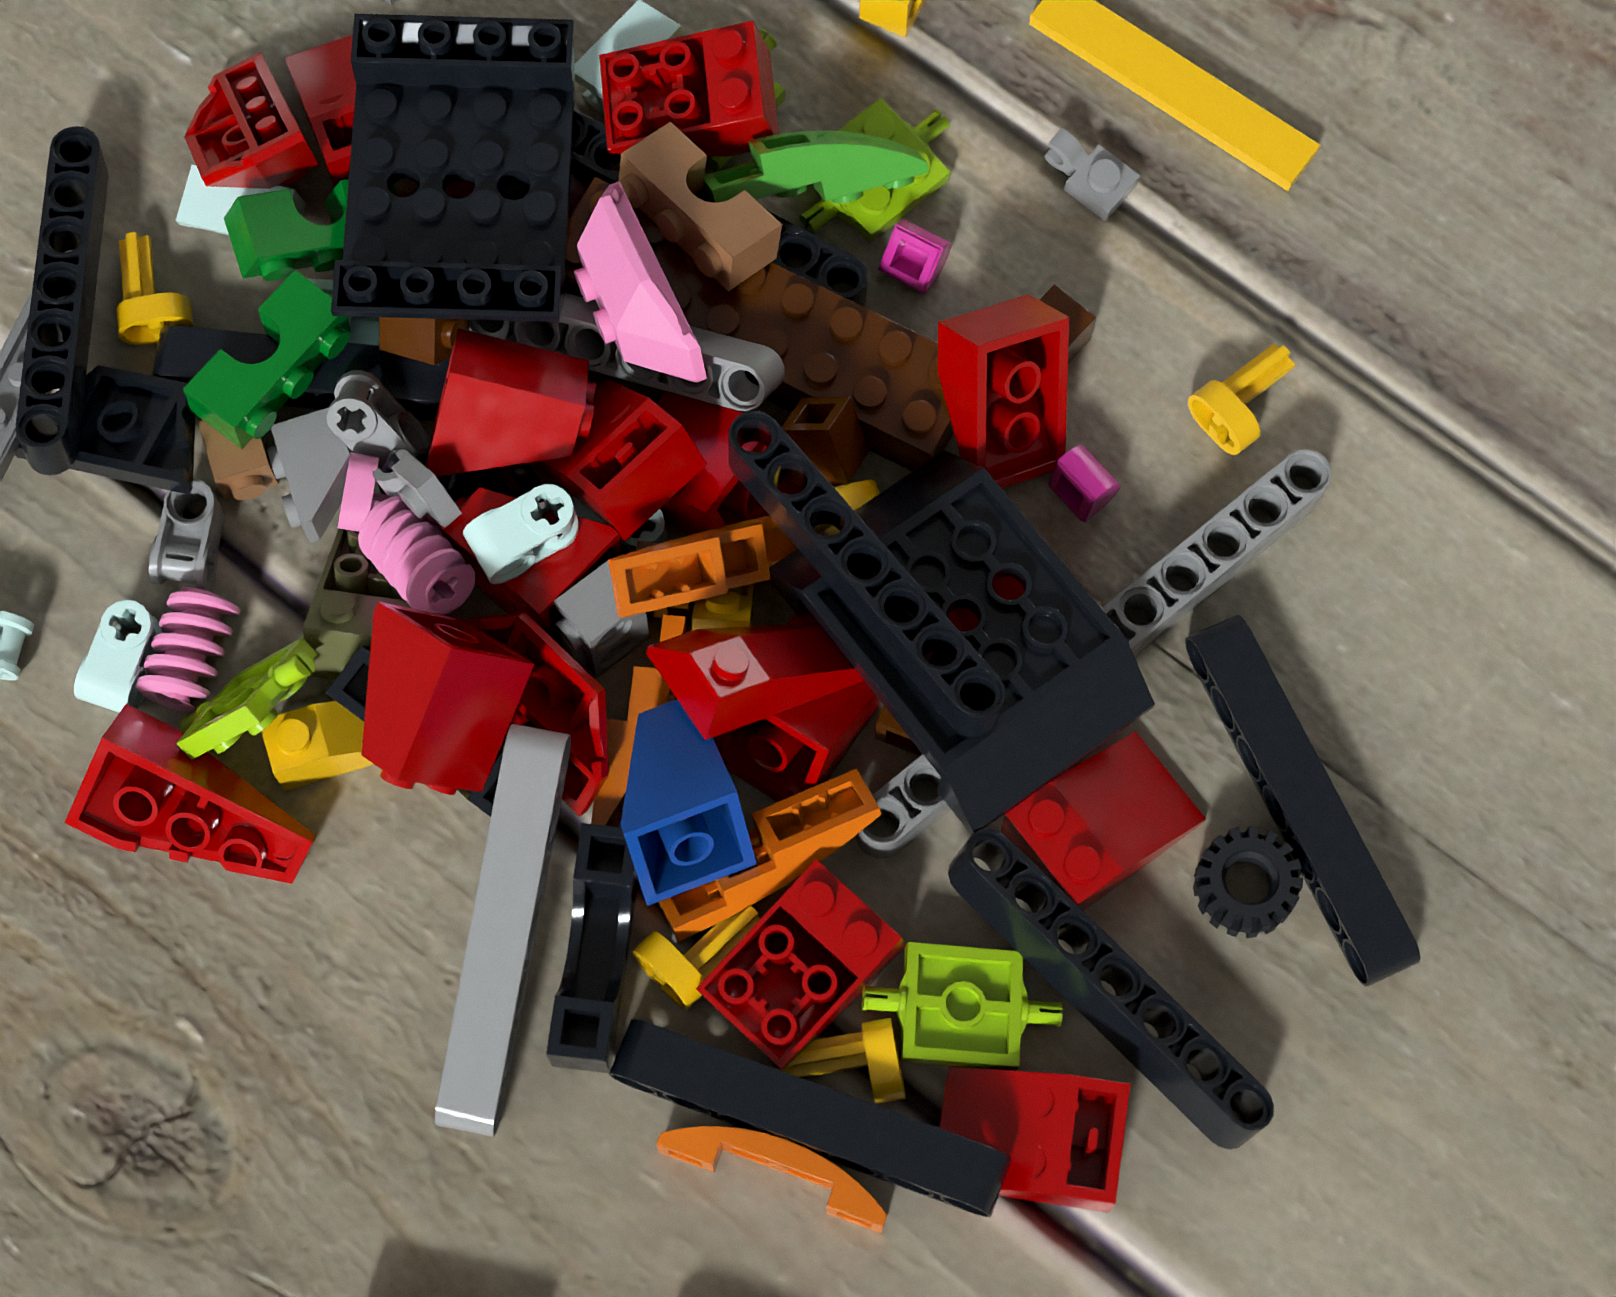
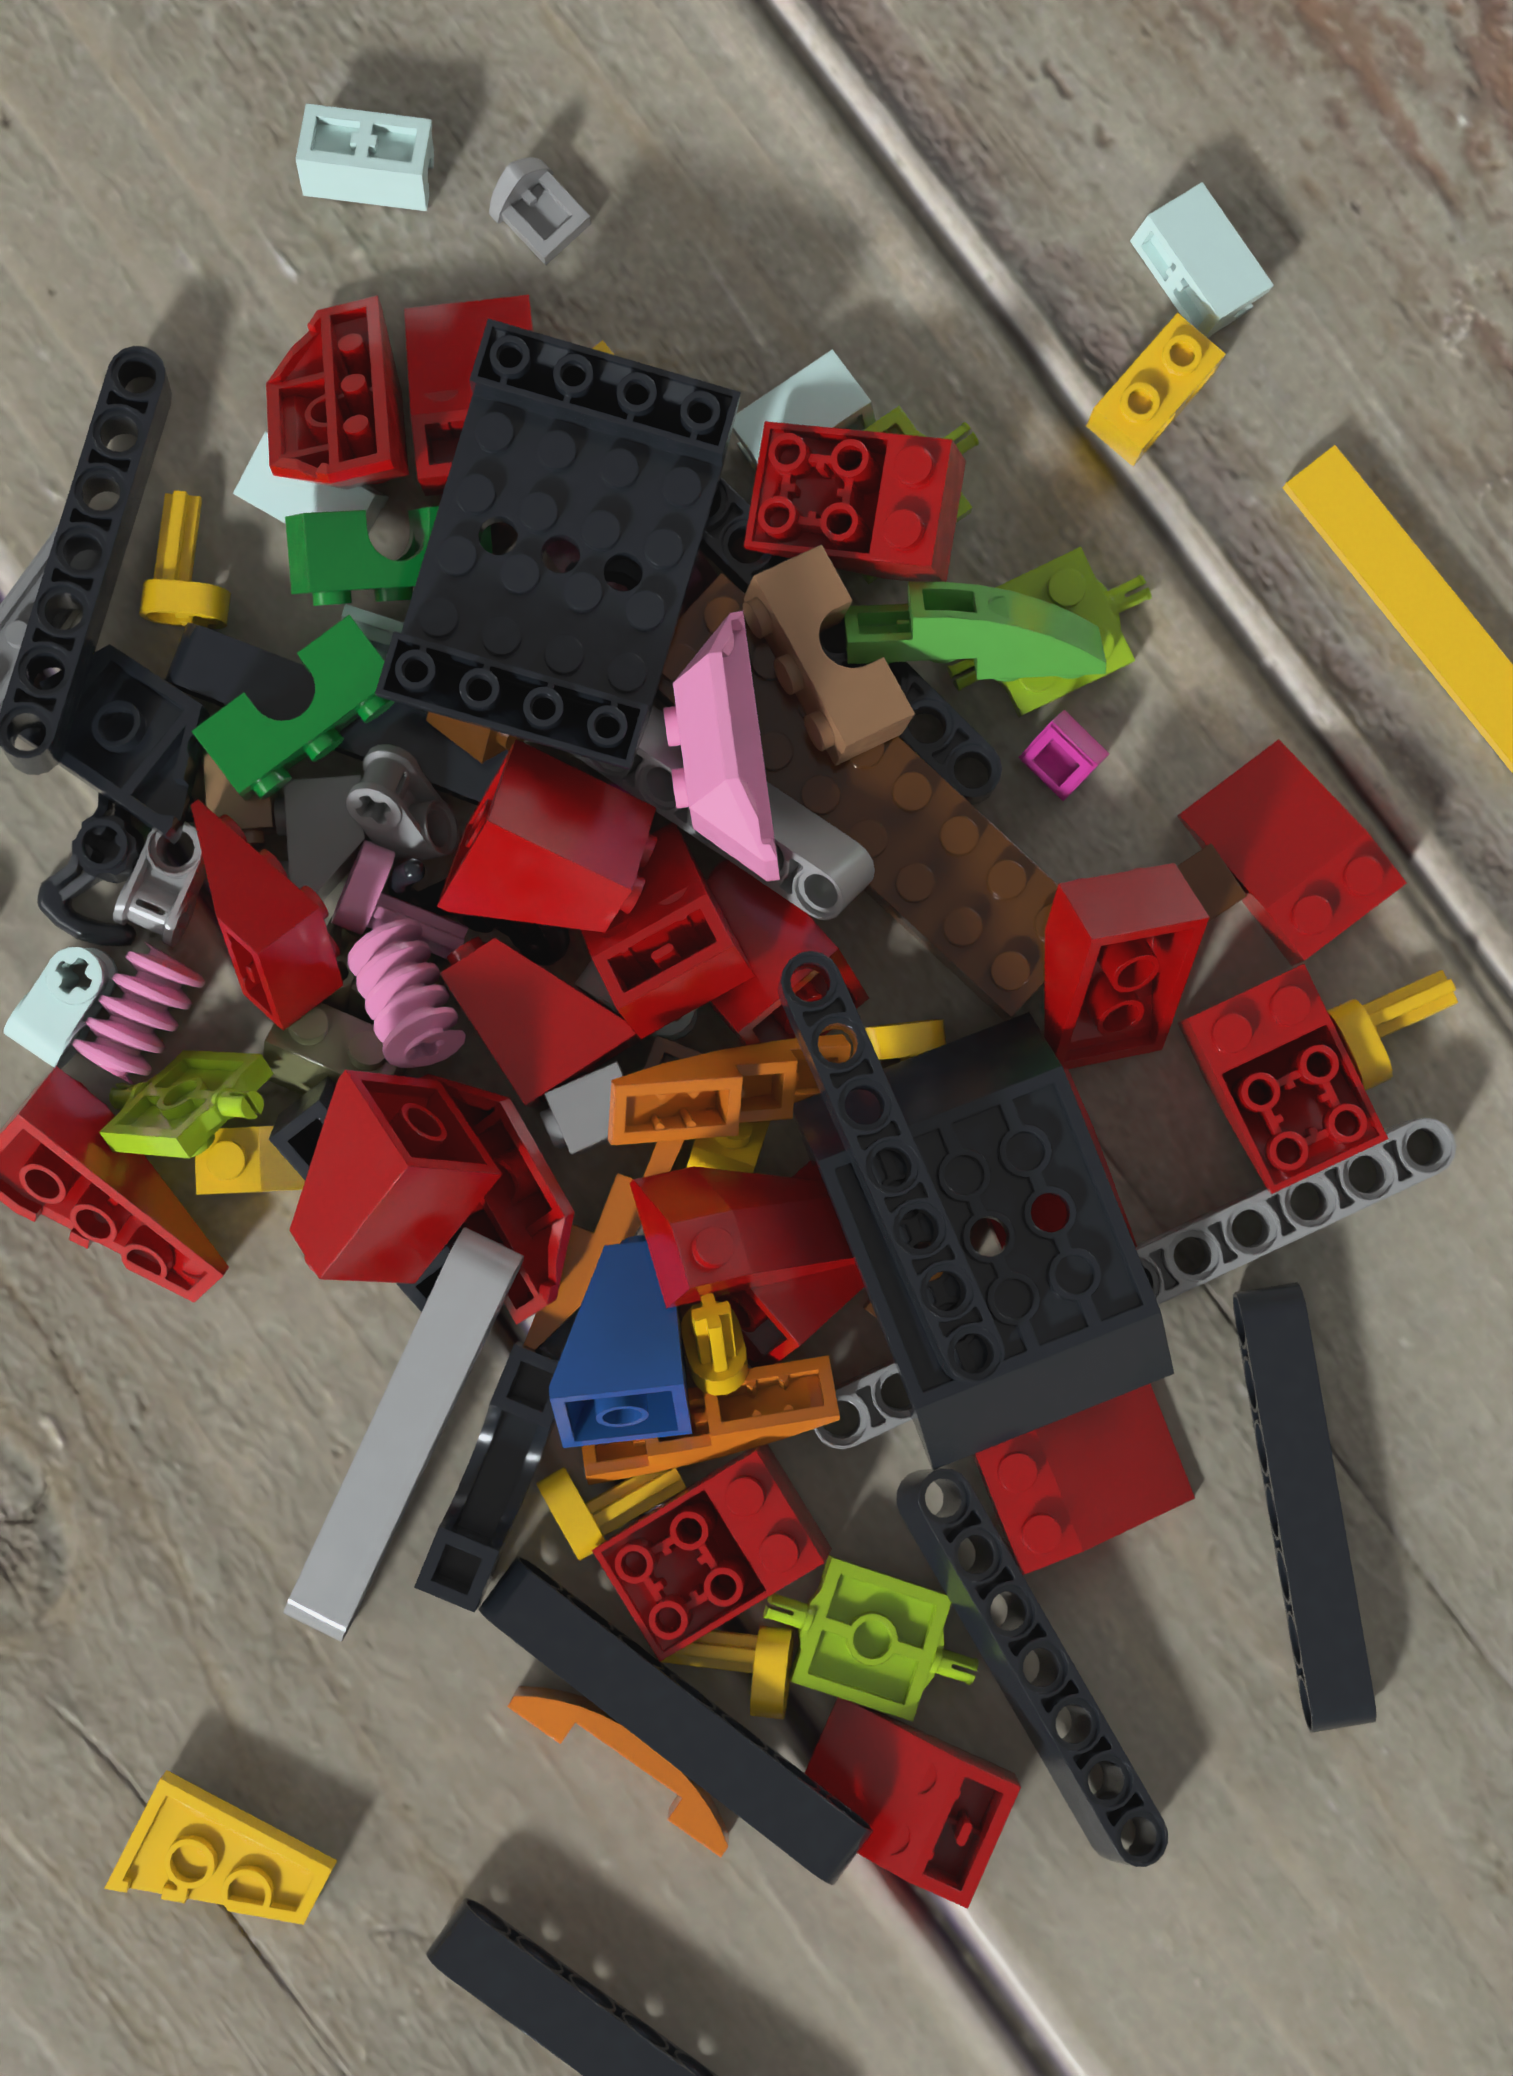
camera: 15 degrees right, 15 degrees up
light grey plate [373,449,462,528] -> none
light aqua piece [463,484,579,584] -> none
reddish brown brick [782,397,869,486] -> none
light grey plate [1044,128,1141,222] -> none
dark pink brick [1048,445,1121,523] -> none
black tyre [1193,826,1303,938] -> none
none -> black piece [37,792,195,946]
none -> red slope [191,799,344,1031]
none -> yellow piece [681,1293,748,1396]
none -> red slope [1177,739,1407,966]
none -> red slope [1178,964,1389,1194]

